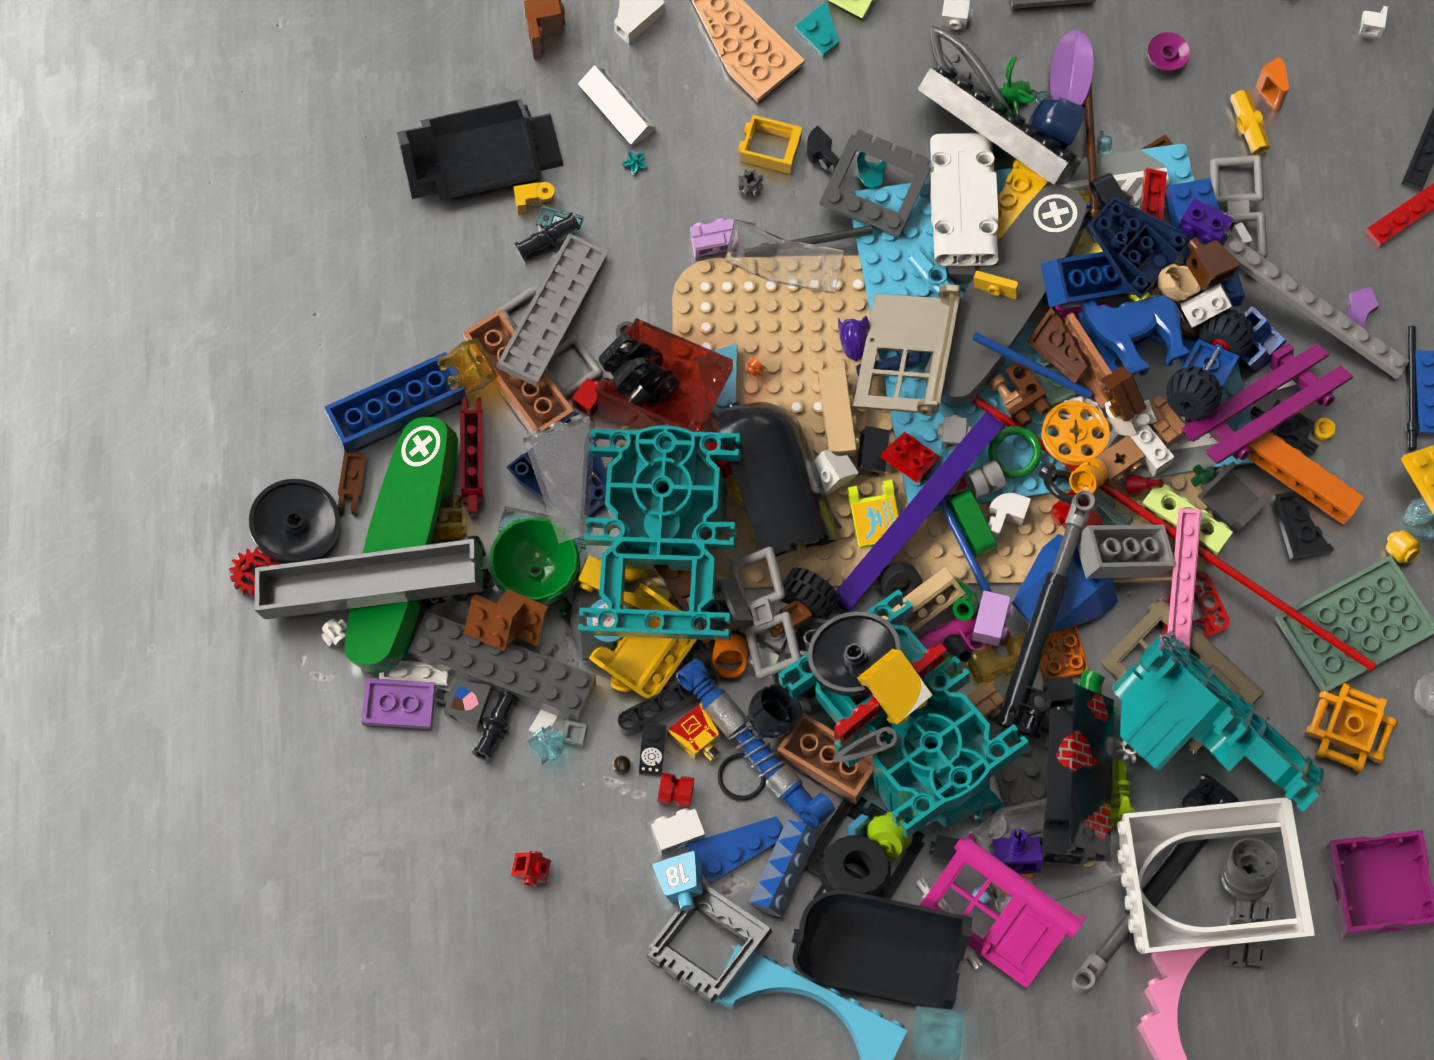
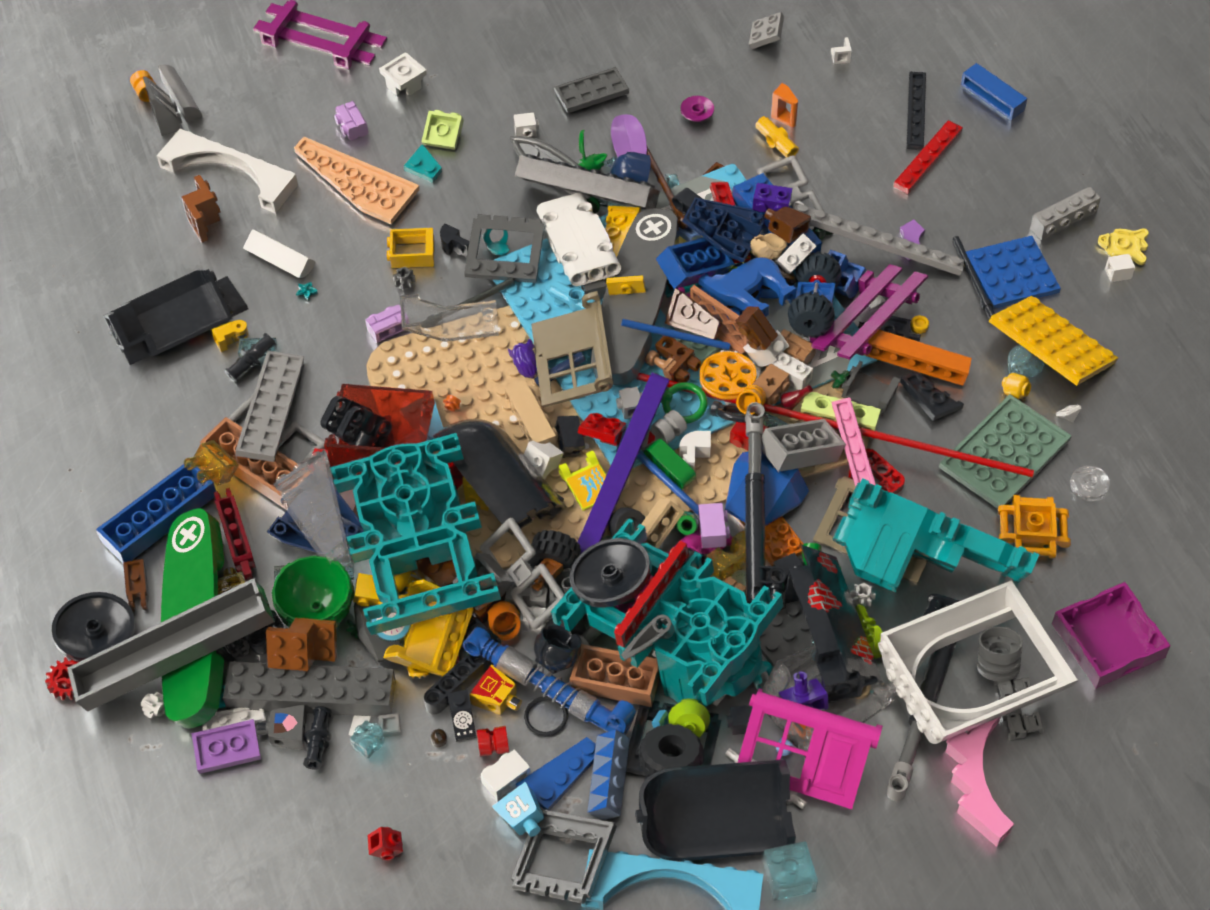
camera: 15 degrees left, 15 degrees down
yellow panel [857,649,932,724] -> none

